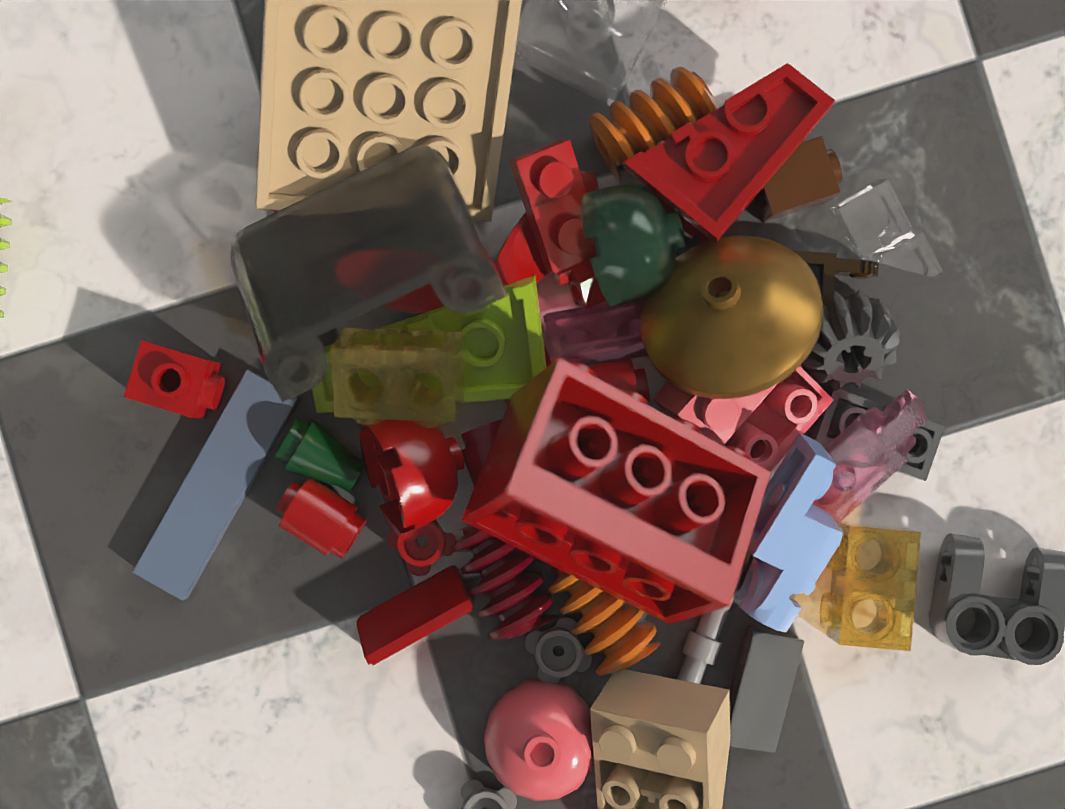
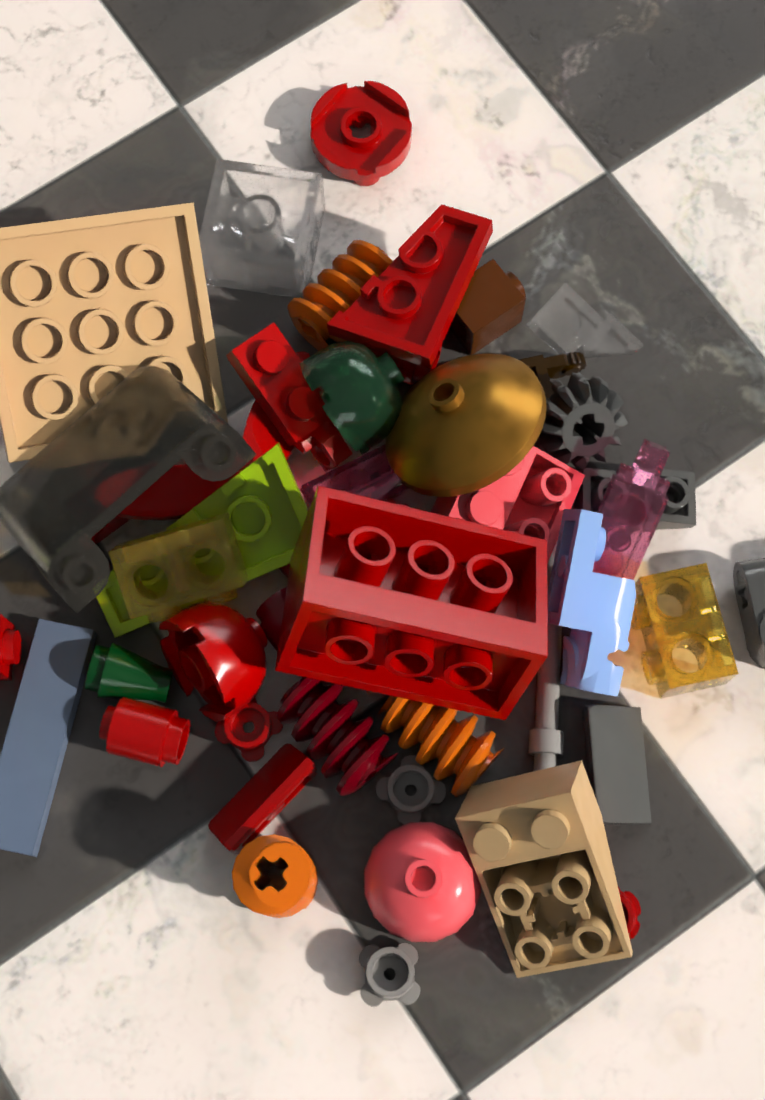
camera: 15 degrees left, 15 degrees down
none -> orange piece [232,834,318,918]

